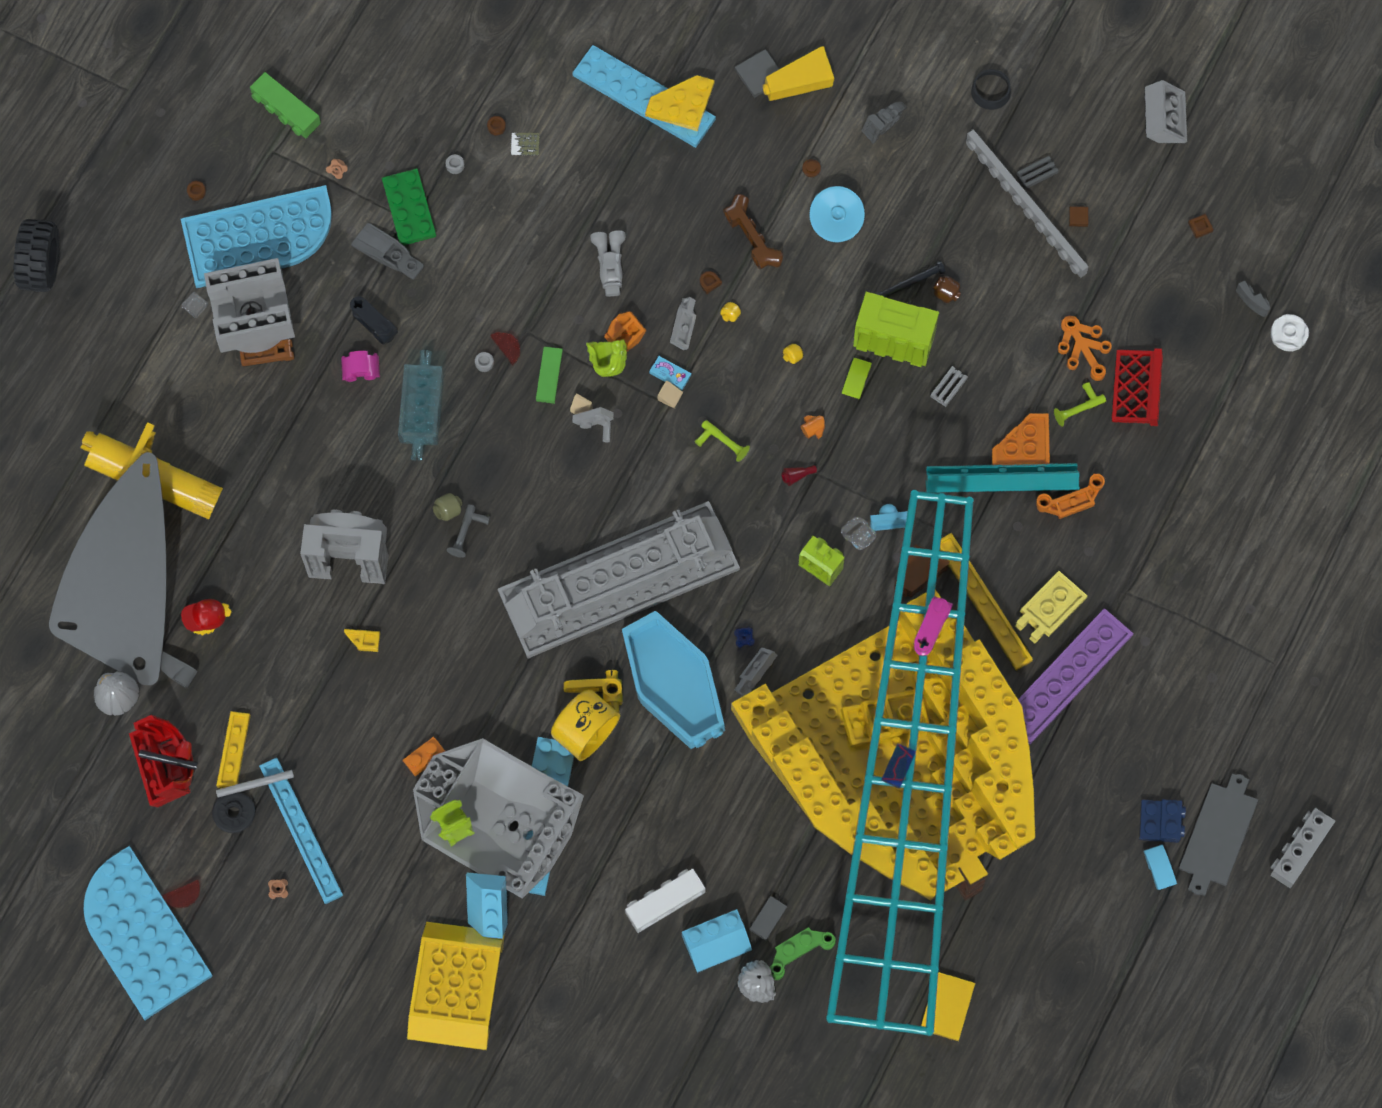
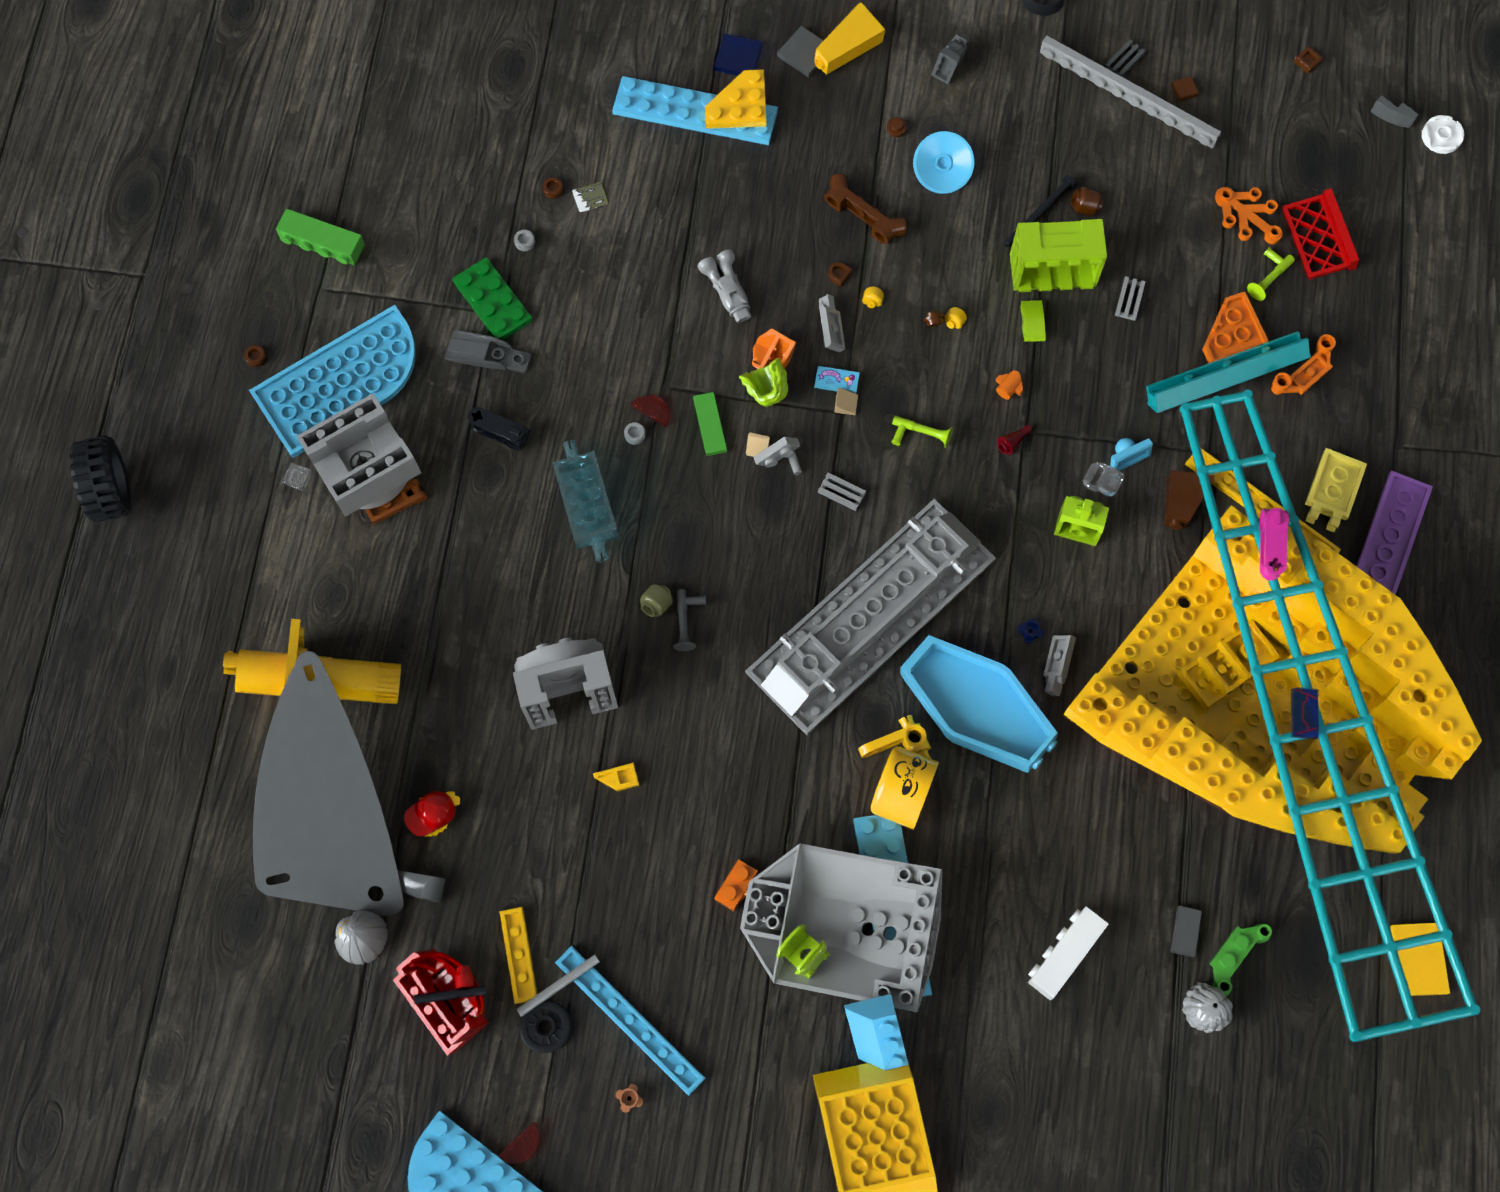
camera: 20 degrees left, 0 degrees up
nougat plate [326,159,348,179] -> none
dark pink cylinder [341,351,380,382] -> none
medium azure slope [682,909,752,973] -> none
none -> clear blue tile [714,33,762,76]
none -> light grey tile [818,473,866,511]
none -> reddish brown plate [923,311,944,327]

